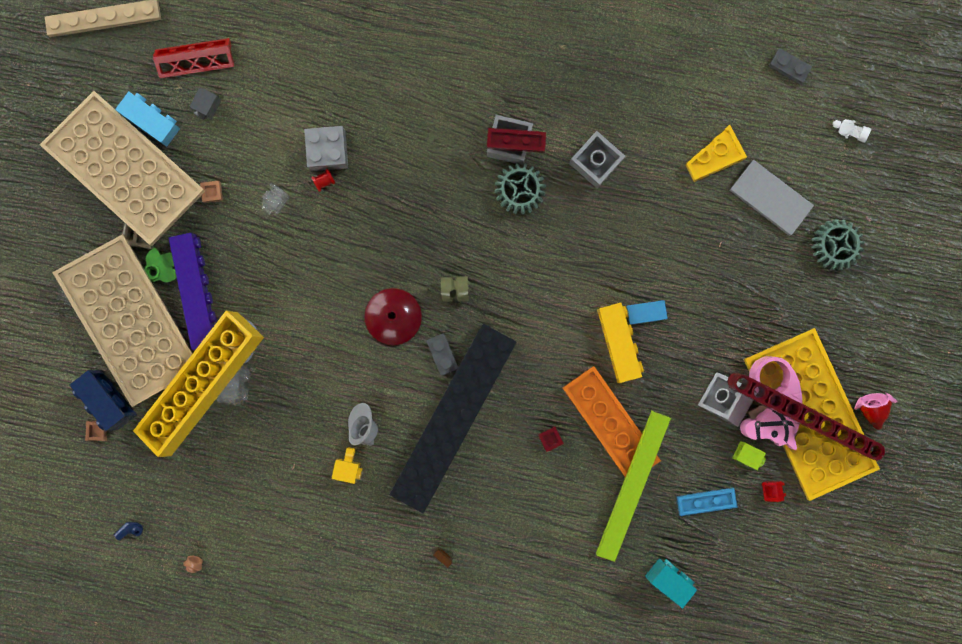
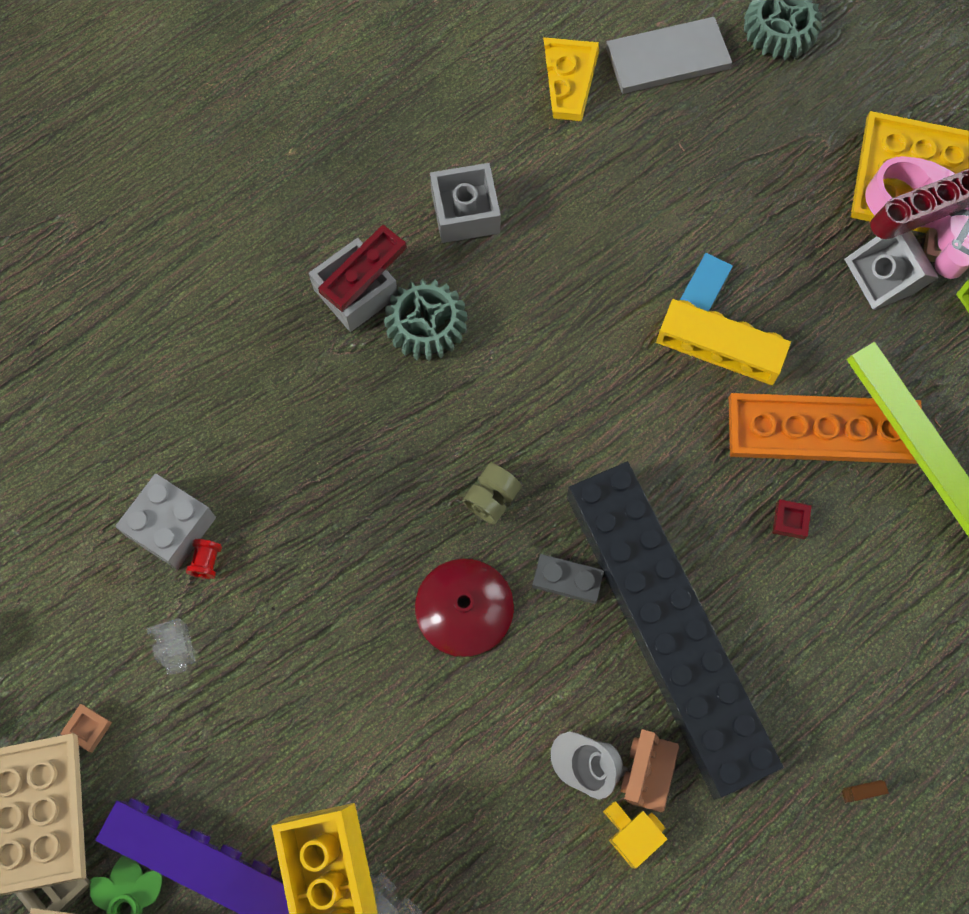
camera: 50 degrees left, 15 degrees down
none -> nougat bracket [621,729,680,813]

